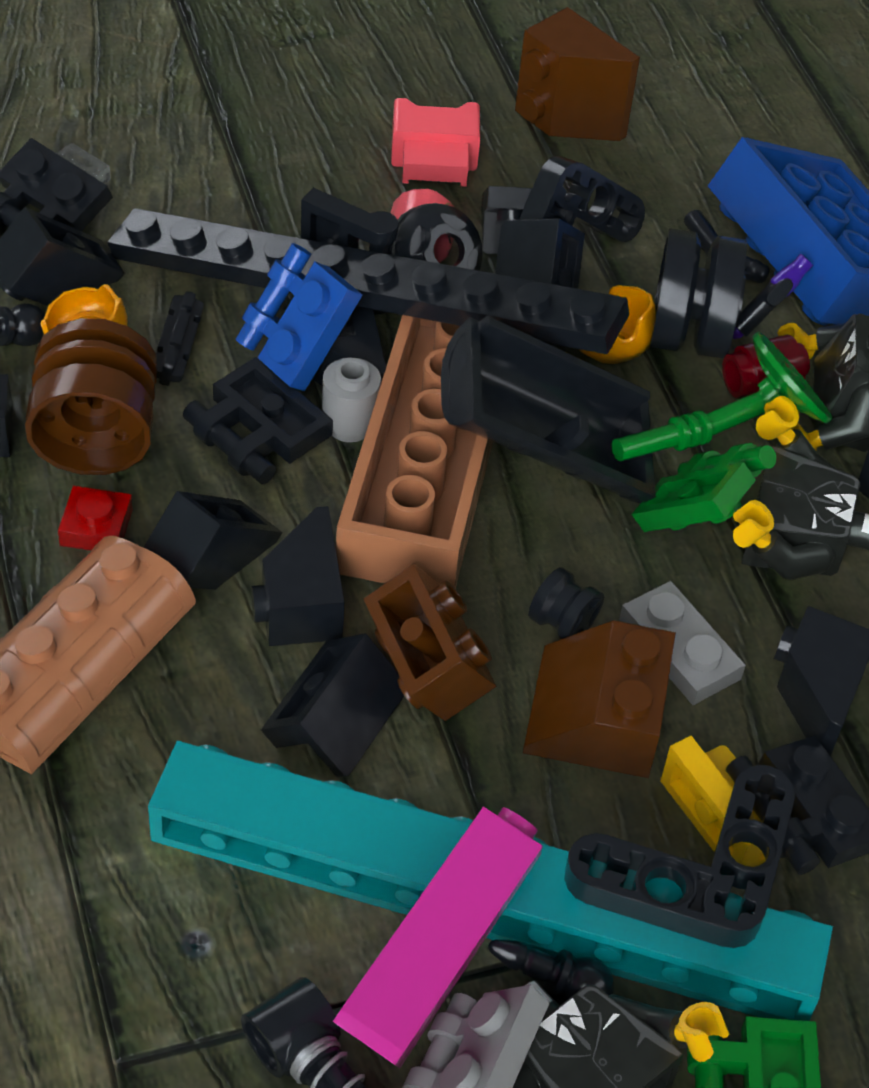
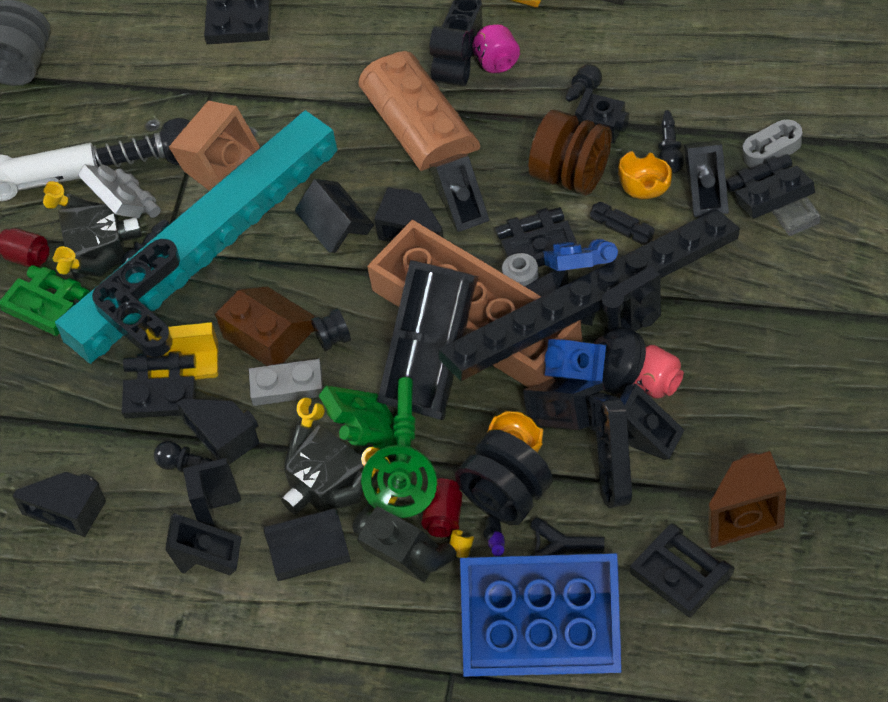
camera: 130 degrees right, 5 degrees up
red plate [58,485,133,551] -> none
dark pink slope [333,806,543,1068] -> none
reddish brown brick [363,564,497,721] -> none
coral piece [391,98,480,187] -> none
none -> nougat slope [169,101,260,191]
none -> blue brick [545,339,606,382]
none -> black plate [630,523,735,618]

